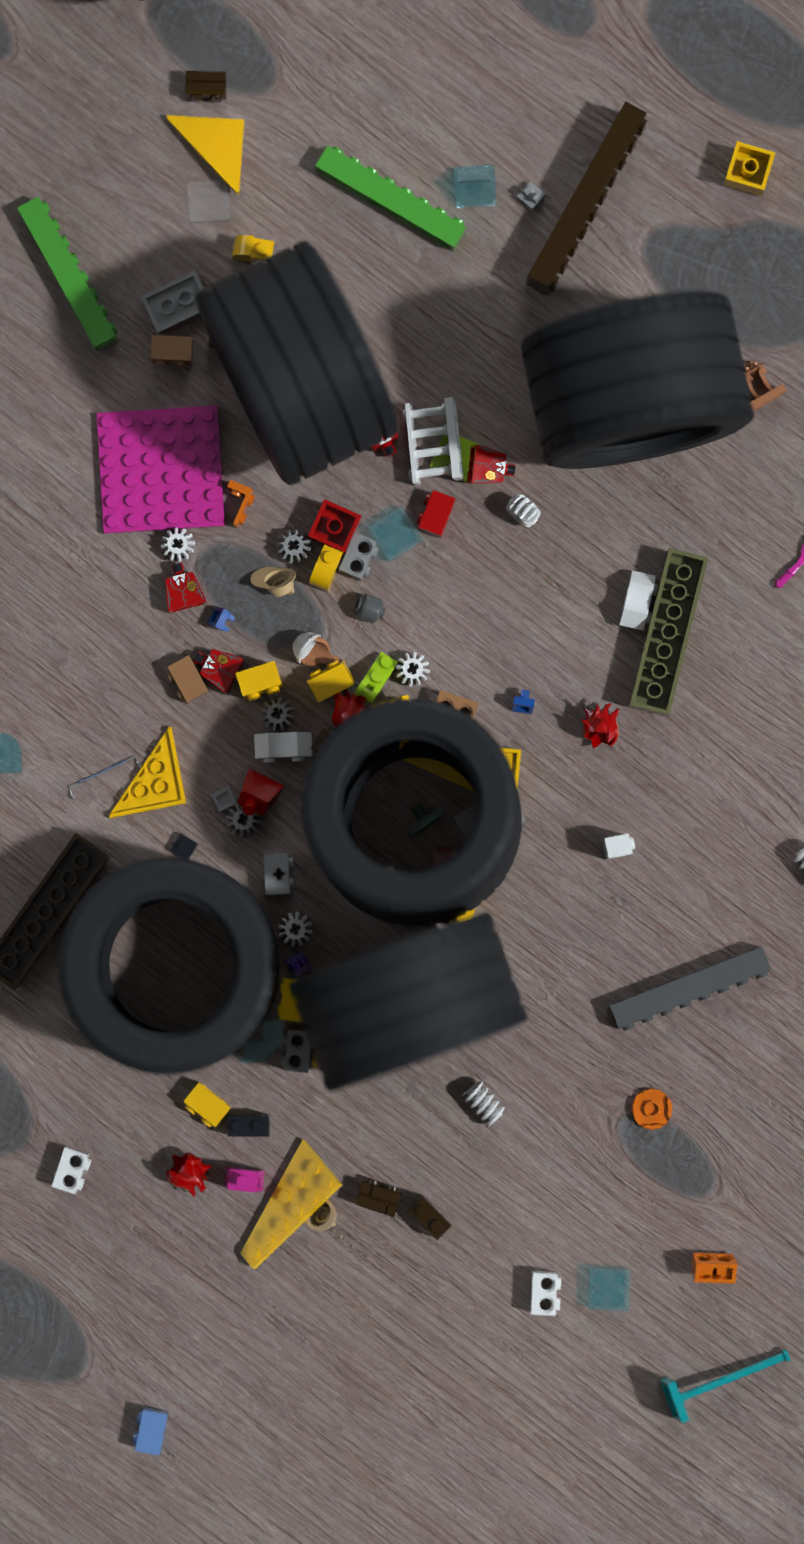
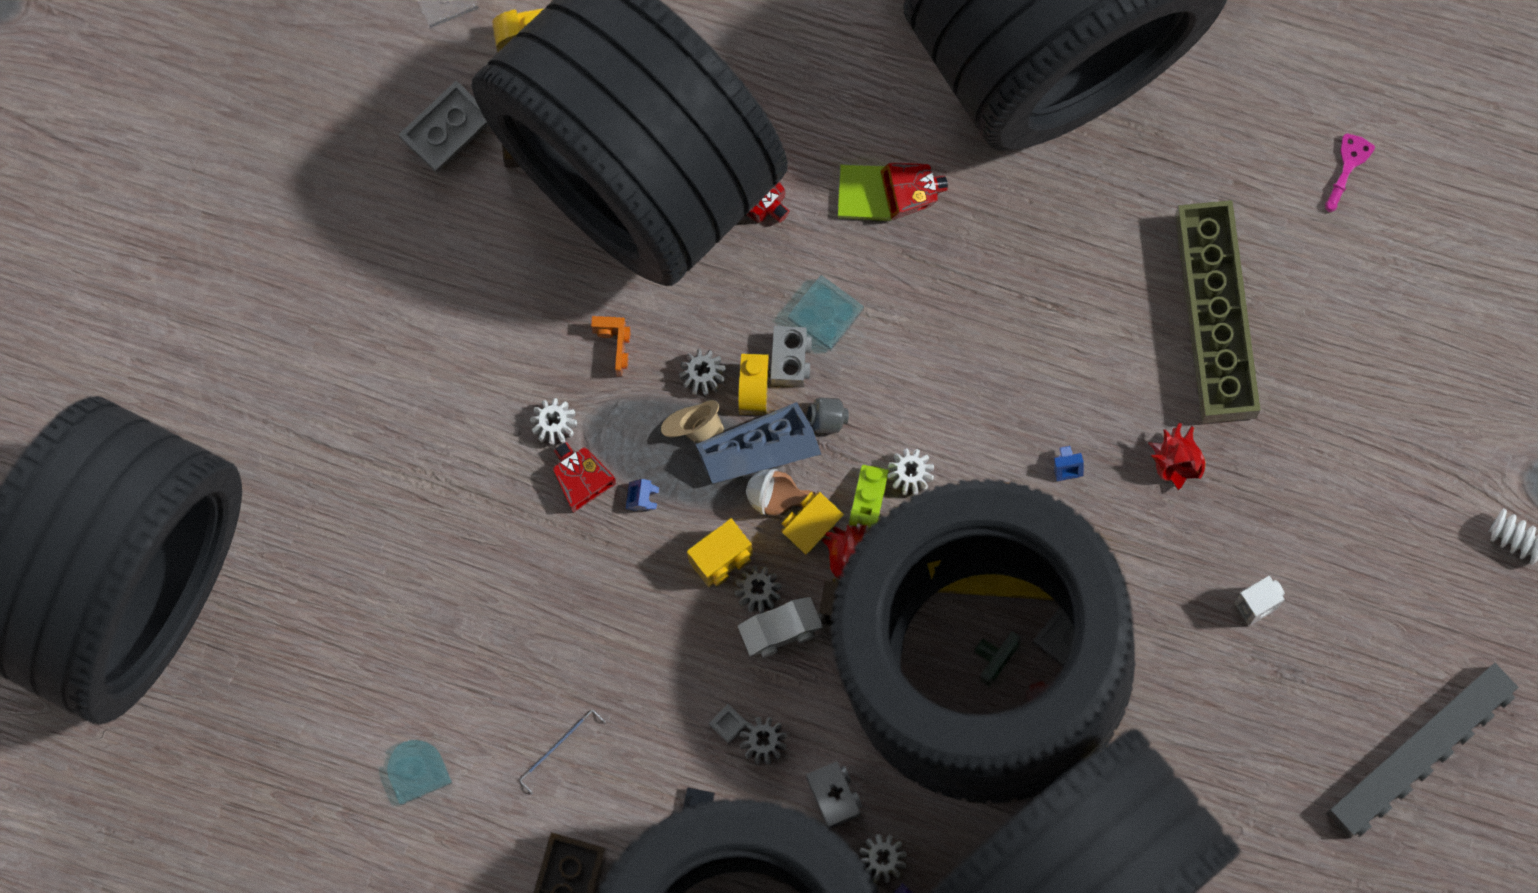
camera: 15 degrees left, 10 degrees down
bright green brick [18,196,118,351] -> none
dark pink plate [97,406,225,534] -> none
yellow tile [109,727,187,818] -> none
medium nougat brick [151,335,194,368] -> none
medium nougat brick [167,655,209,704] -> none
red torso [193,649,245,695] -> none
red torso [237,769,284,816] -> none
red brick [308,499,362,555] -> none
white fence [402,397,464,486] -> none
red brick [416,490,456,538] -> none
white gear [506,494,541,527] -> none
white brick [620,570,658,630] -> none
none -> sand blue wedge [696,402,821,484]

